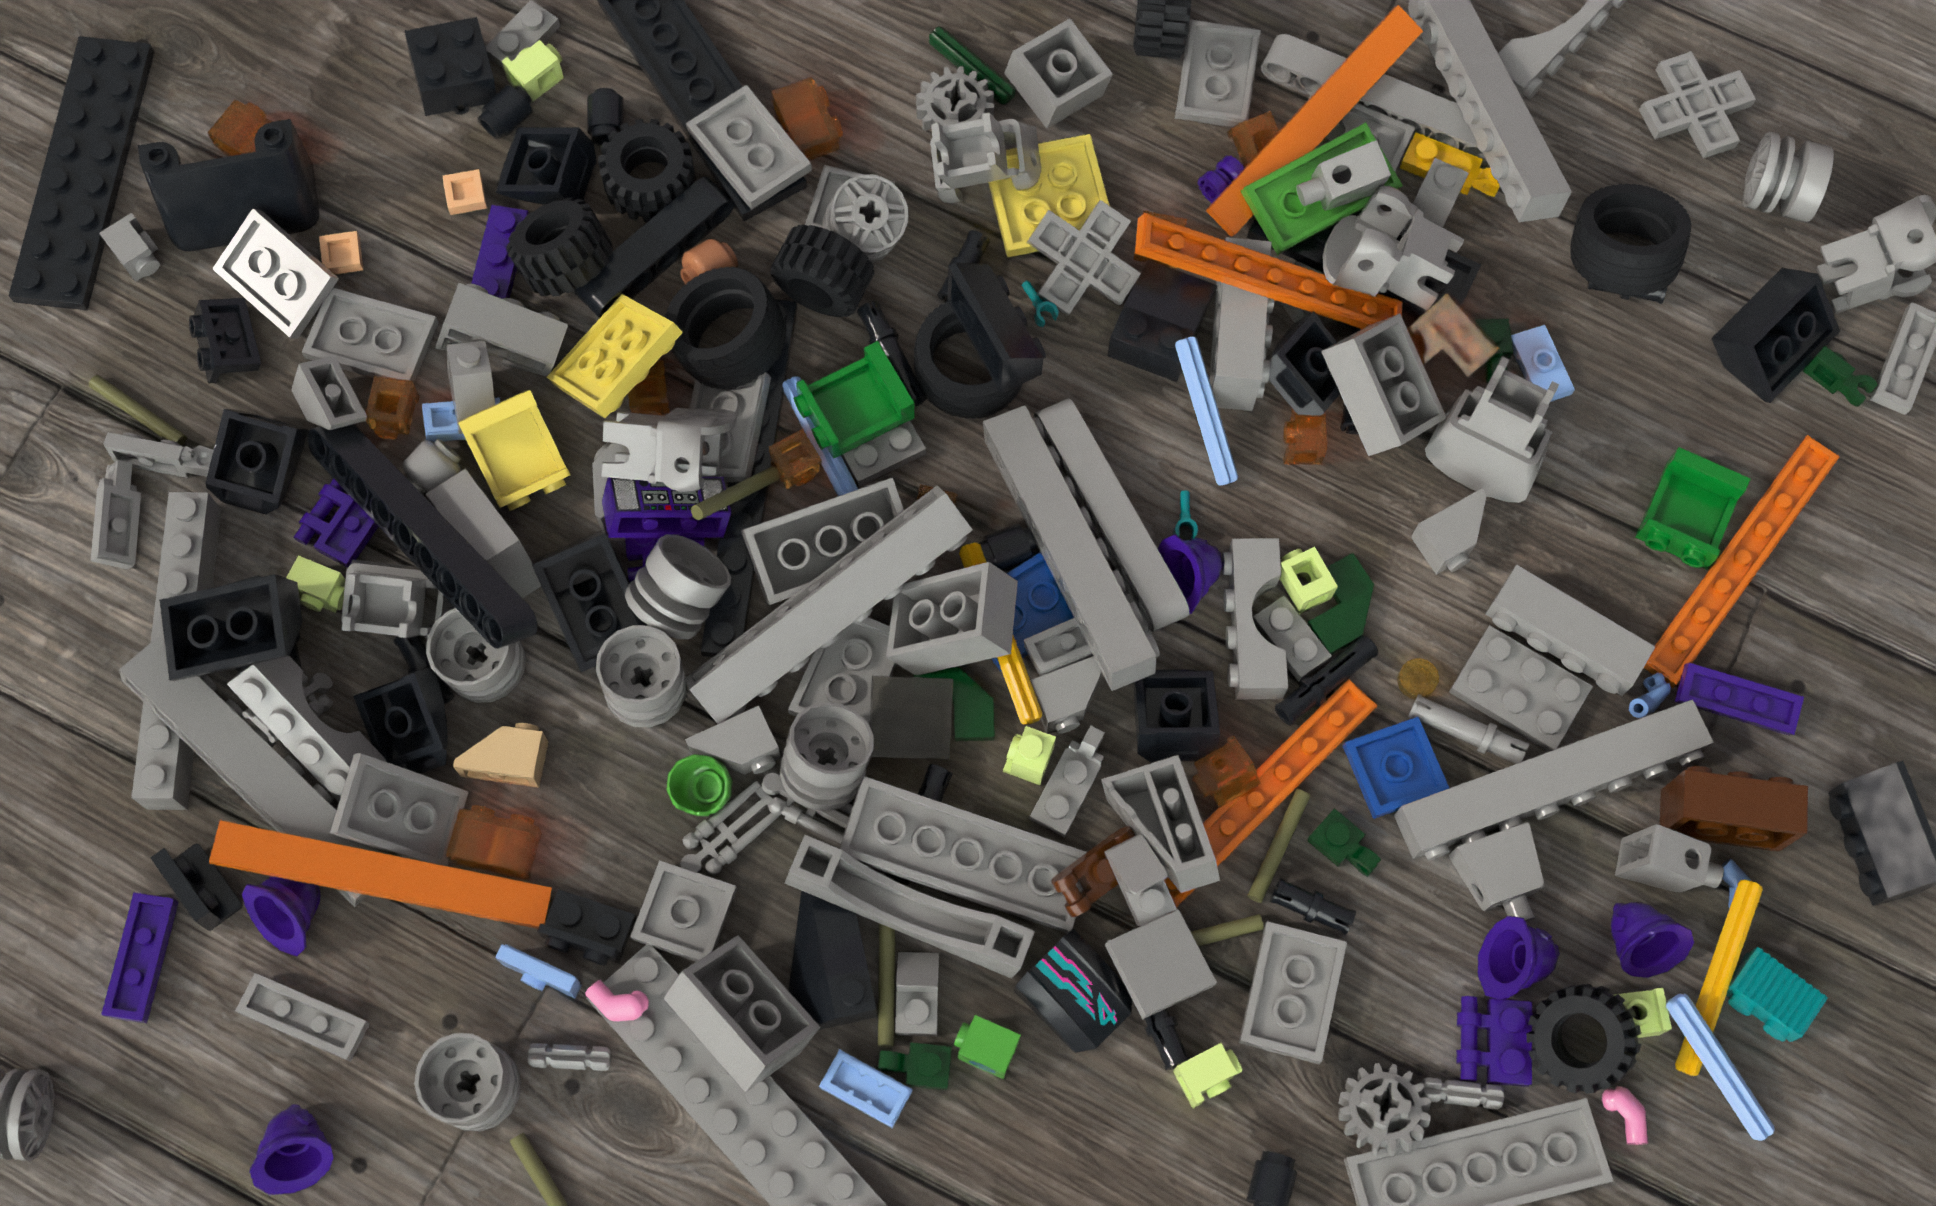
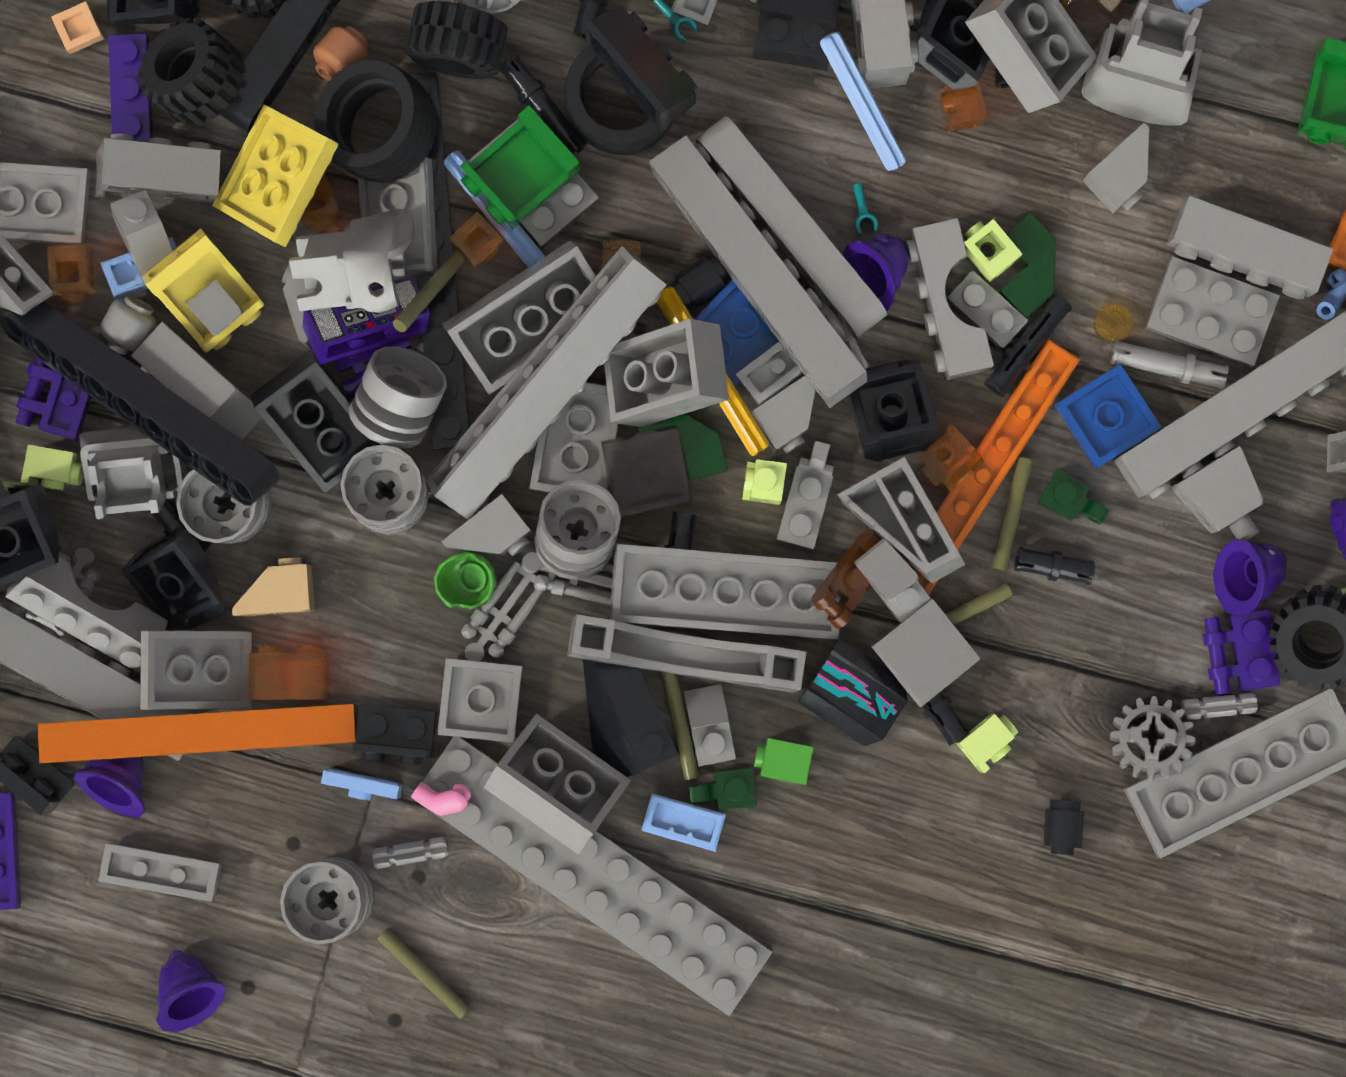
camera: 10 degrees left, 15 degrees up
light grey plate [1238,921,1347,1064] -> none
none -> light grey slope [186,279,243,336]

